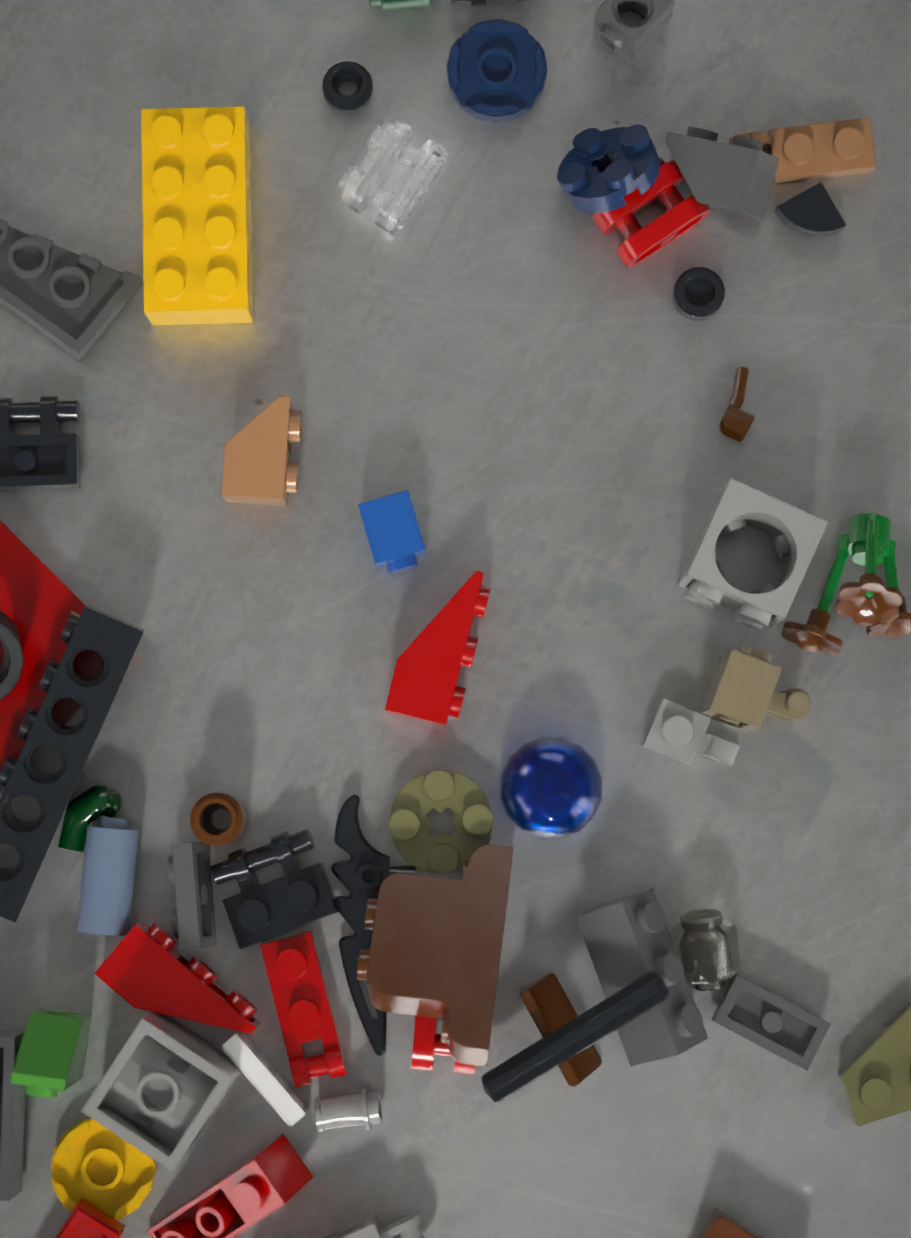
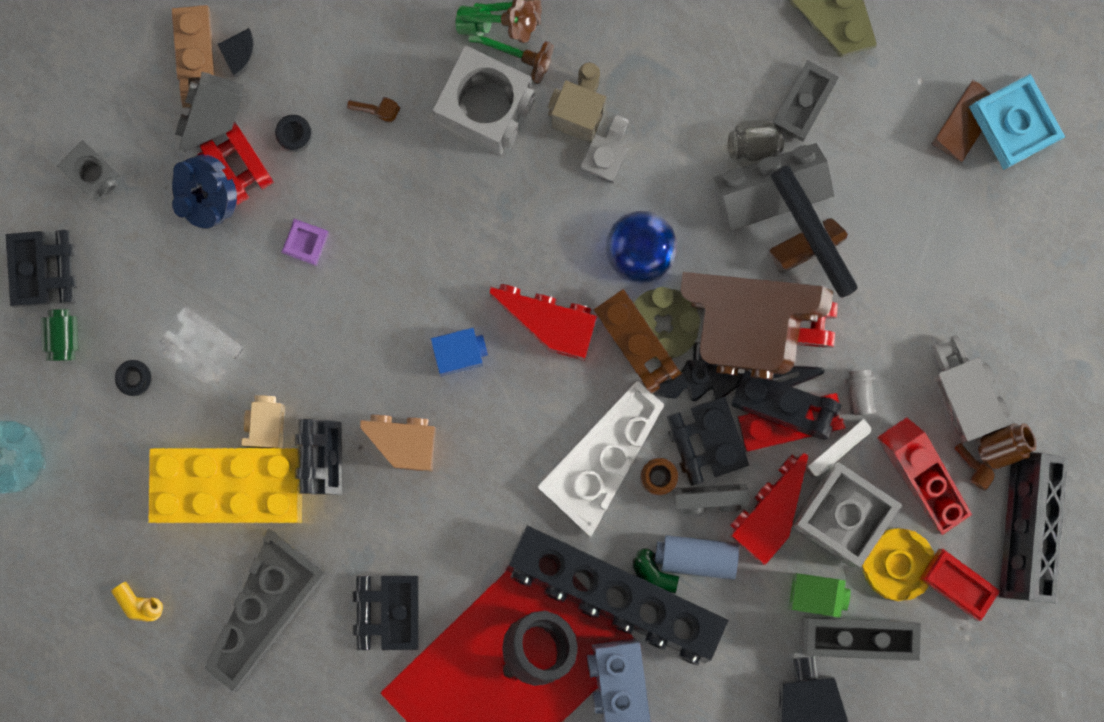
camera: 90 degrees left, 0 degrees up
dark blue tile [447,19,547,123] -> none
none -> yellow arm [111,581,163,622]
none -> tan brick [241,395,285,448]
none -> medium lavender tile [281,219,329,266]
none -> black plate [295,419,342,495]
none -> white wing [537,380,664,537]
none -> reddish brown plate [593,289,682,394]
none -> black plate [732,370,842,440]

